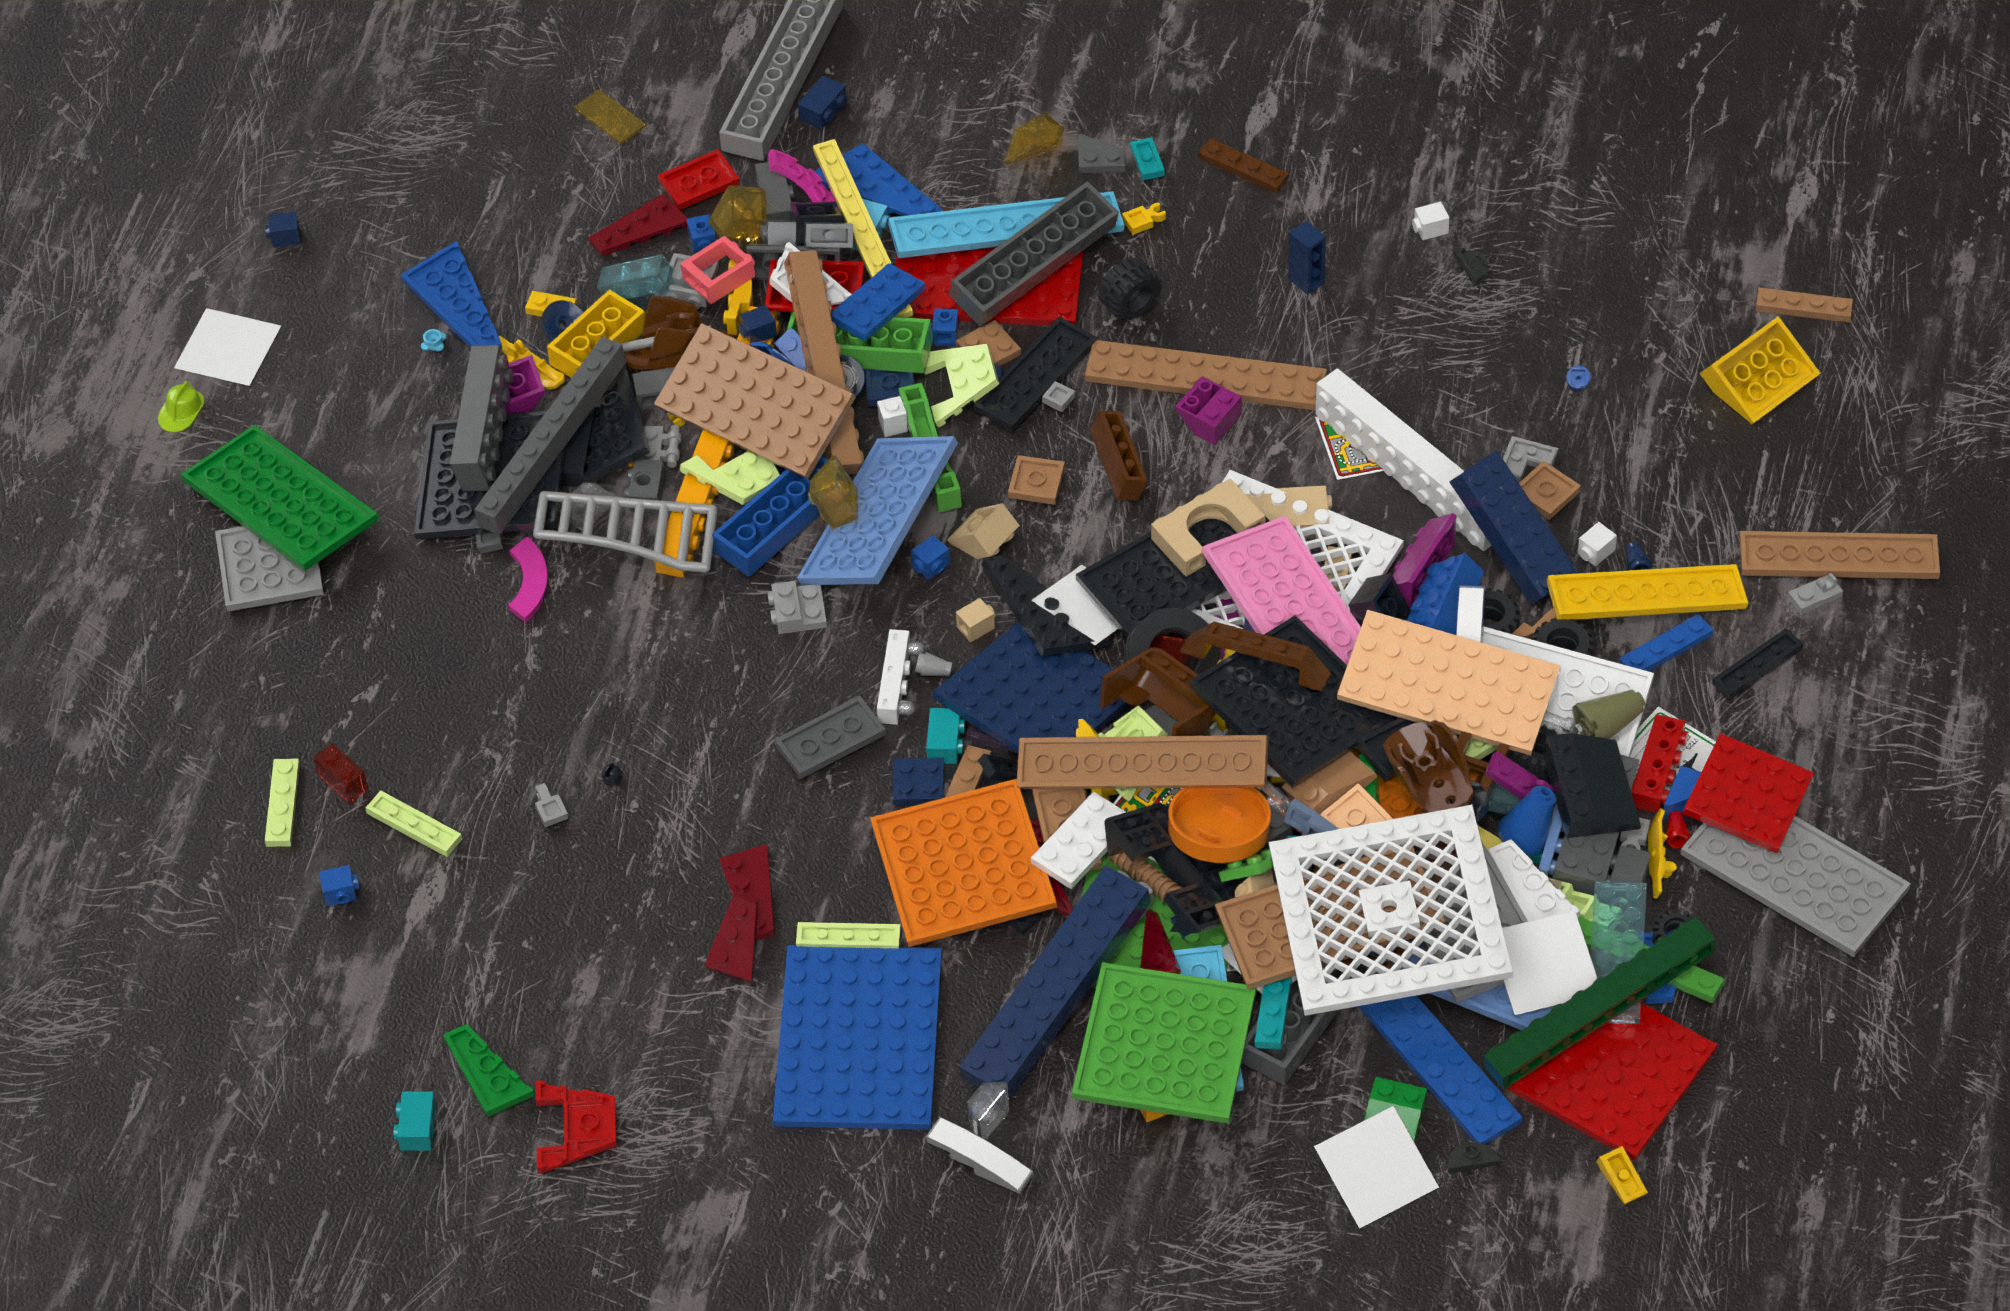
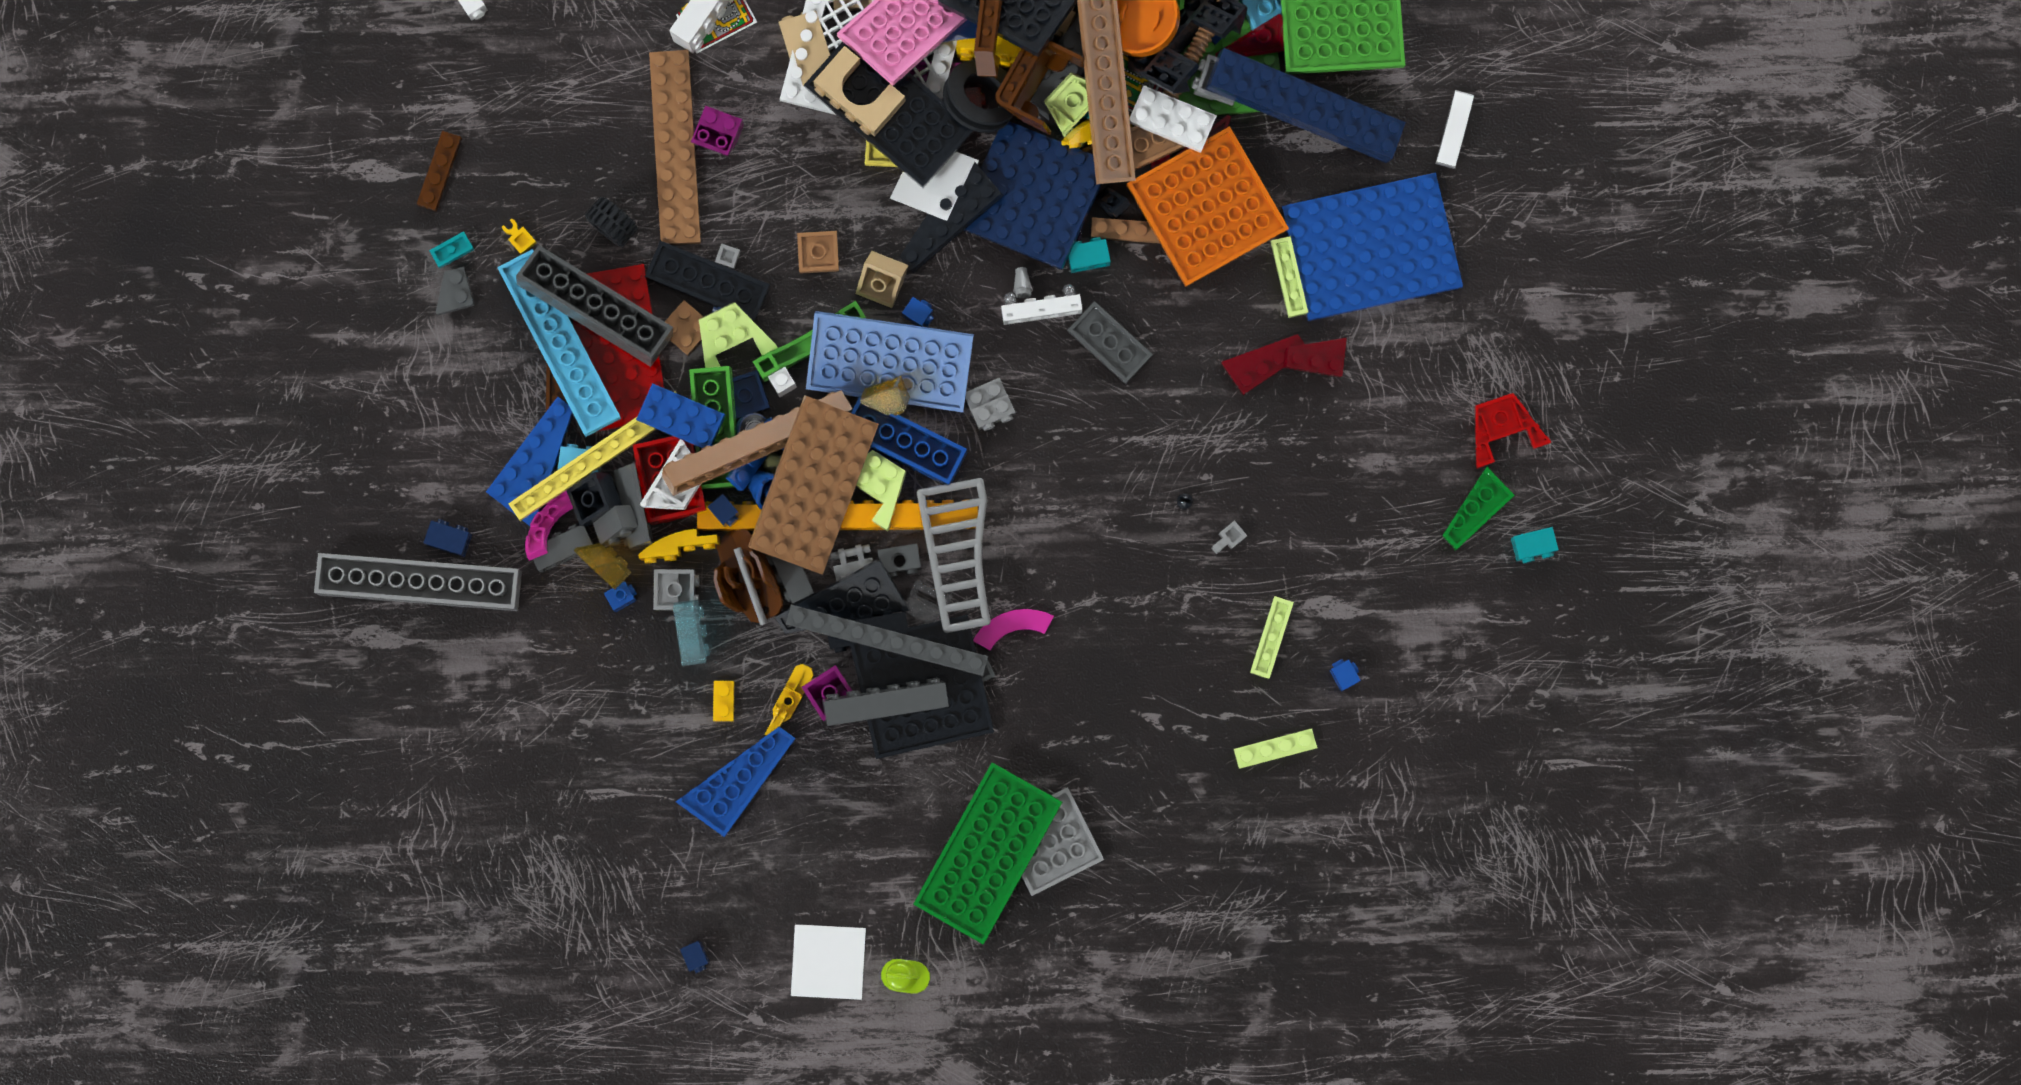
camera: 105 degrees left, 30 degrees up
clear red brick [313,743,368,803] -> none
medium azure plate [421,329,446,351] -> none
dark blue dish [541,300,583,341] -> none
yellow brick [547,289,645,378] -> none
clear yellow piece [574,89,646,144] -> none
dark red wing [588,194,688,257] -> none
red plate [657,149,740,210] -> none
coral window [680,236,755,304] -> none
brick [804,222,853,248] -> none
dark blue plate [893,758,944,805] -> none
blue brick [932,309,959,346] -> none
tan brick [956,598,996,642] -> none
clear slope [967,1082,1009,1140] -> none
clear yellow slope [1004,112,1065,164] -> none
reddish brown brick [1090,410,1148,500] -> none
dark blue brick [1288,221,1326,295] -> none

